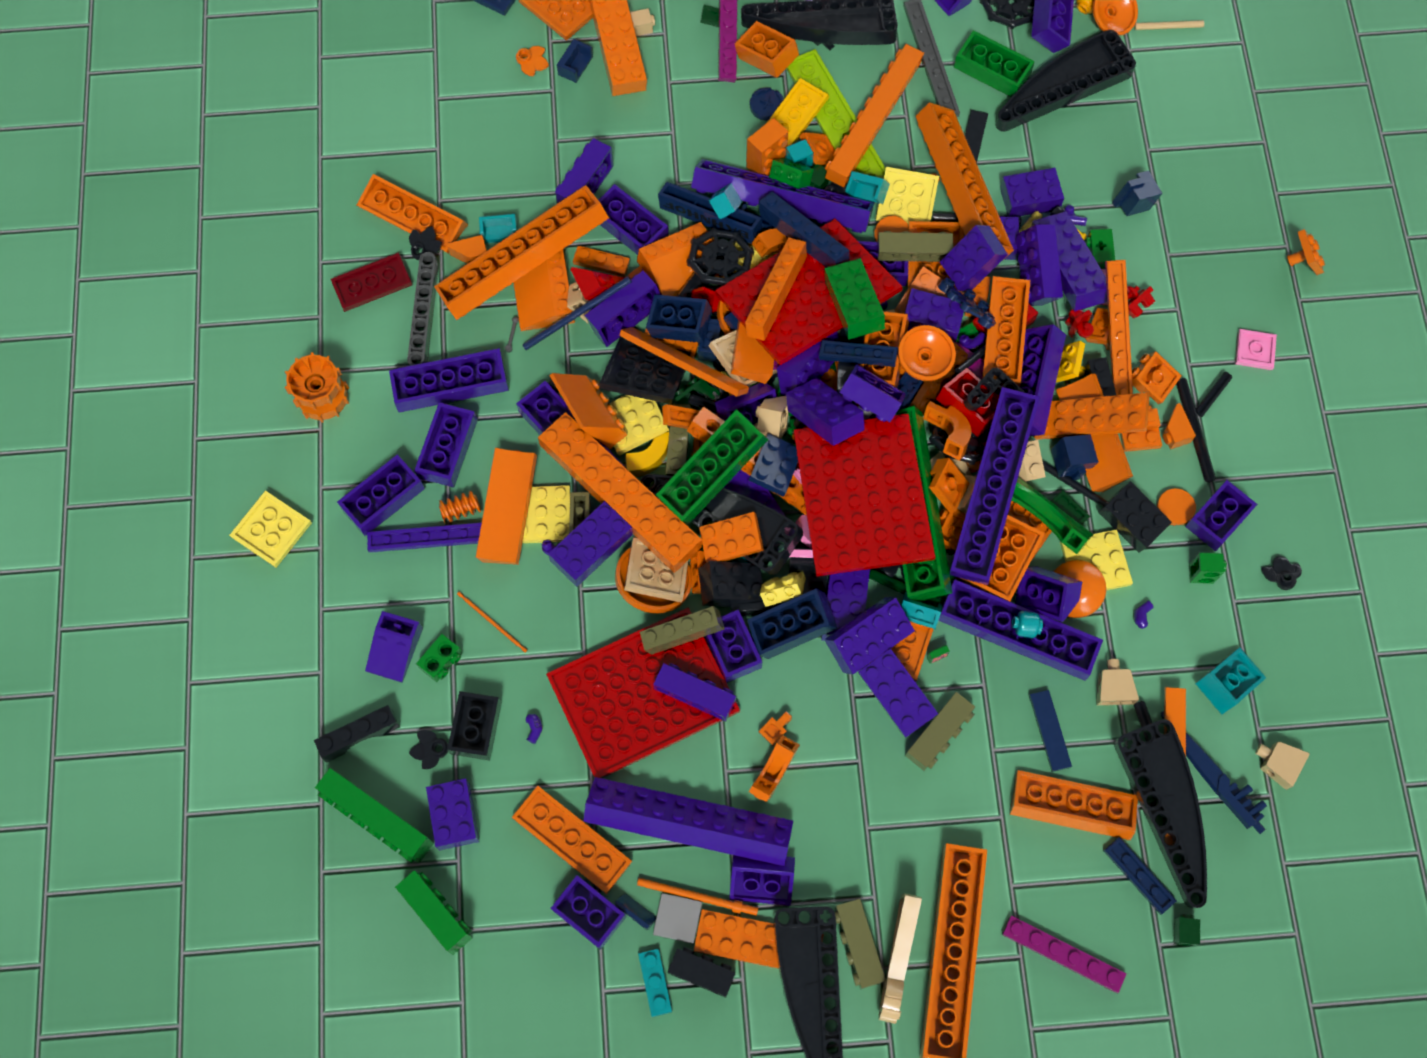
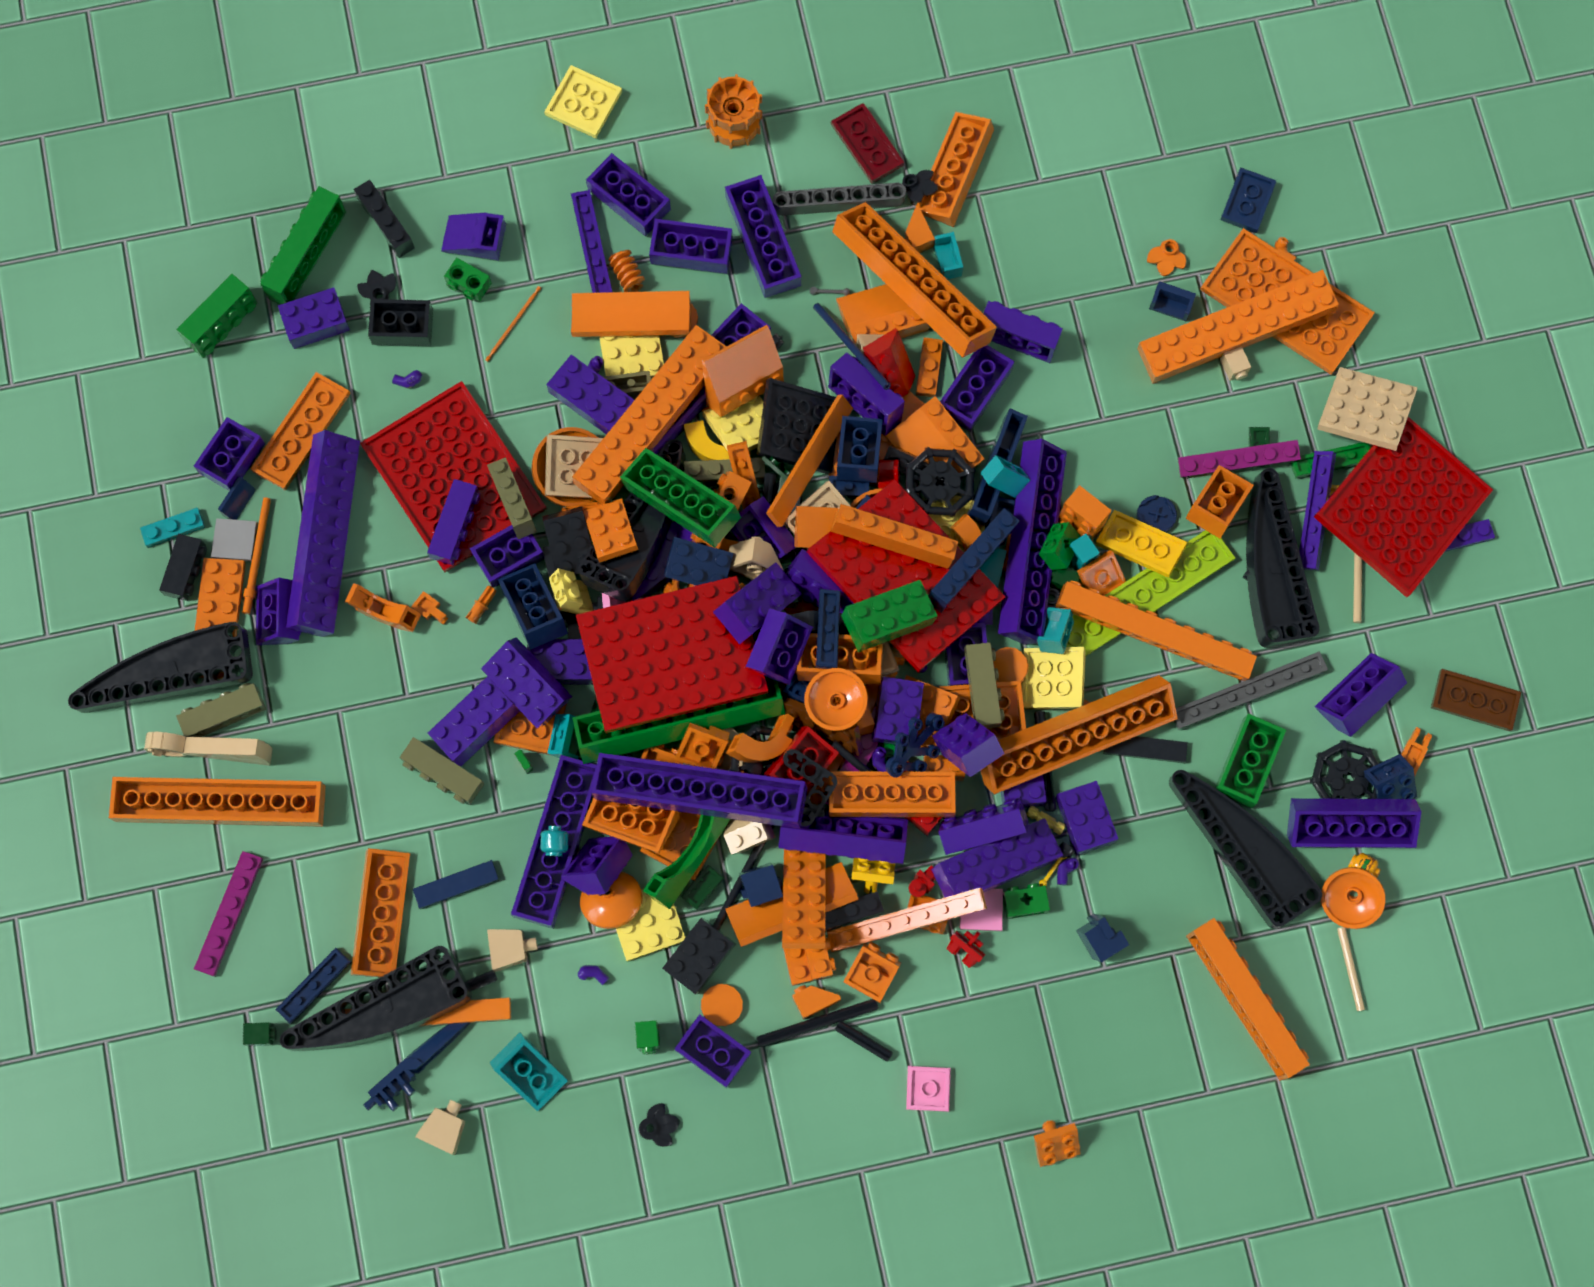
camera: 80 degrees right, 5 degrees up
none -> orange axle [465,586,497,624]
none -> orange brick [1186,918,1310,1081]

